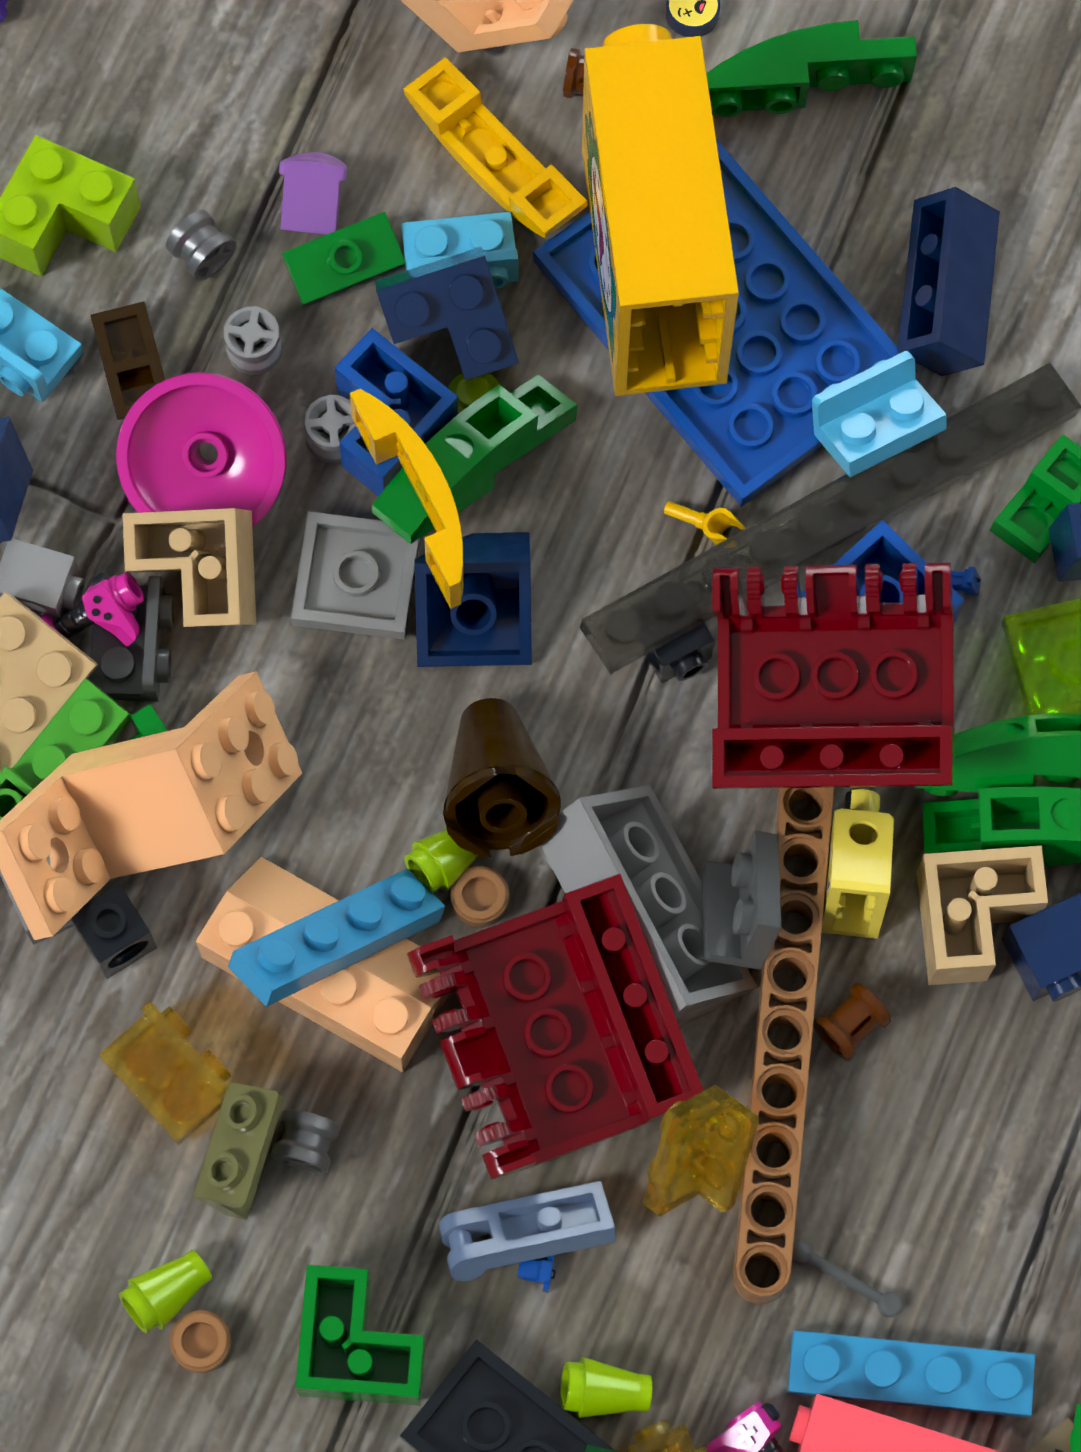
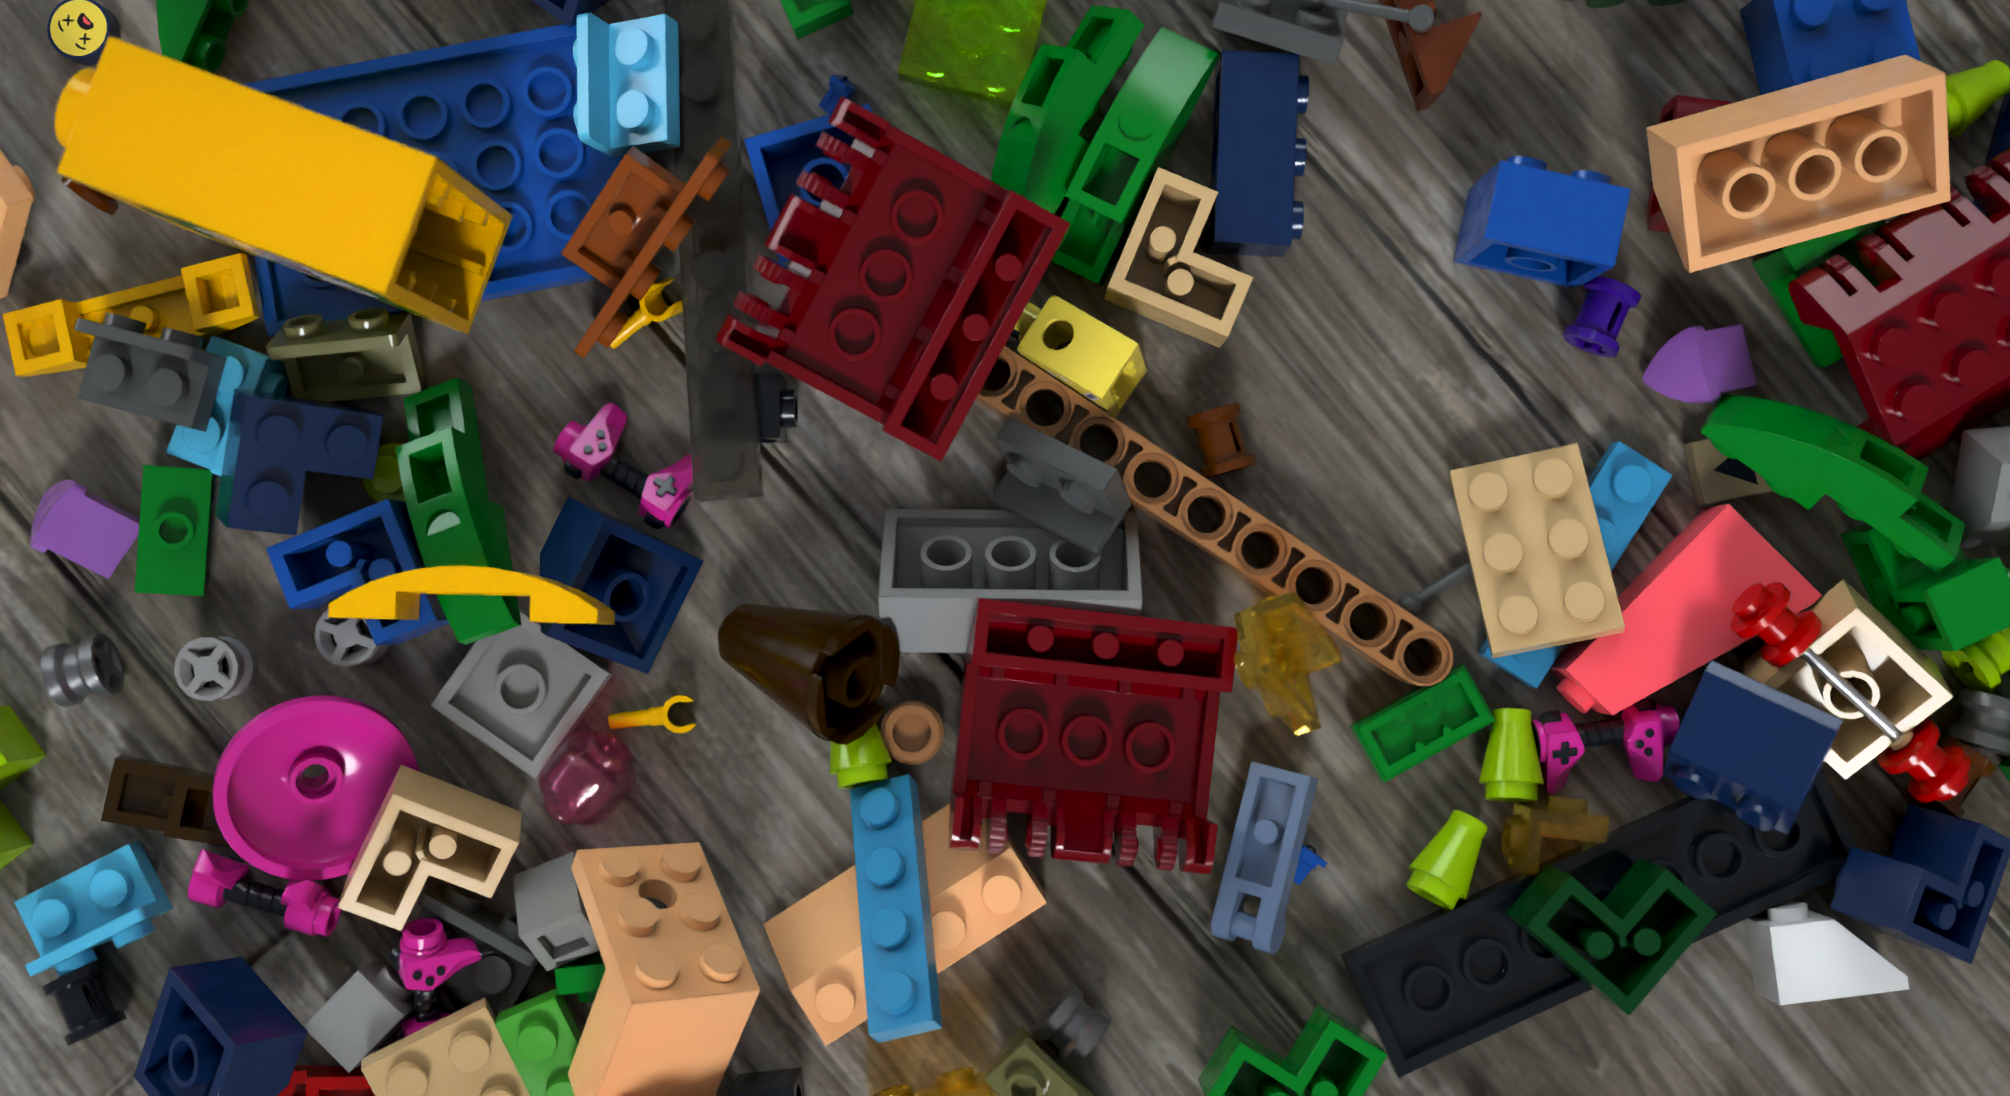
camera: 60 degrees left, 15 degrees up
none -> dark grey bracket [74,312,227,432]
none -> dark pink piece [188,849,342,937]
none -> olive bracket [266,307,427,402]
none -> light grey brick [513,852,599,971]
none -> clear pink head [538,730,636,826]
none -> dark pink piece [553,403,703,529]
none -> dark orange bracket [561,136,732,359]
none -> yellow hand [608,694,697,733]
none -> green plate [1349,664,1496,783]
none -> tan plate [1449,443,1625,659]
none -> lime cone [1479,708,1545,802]

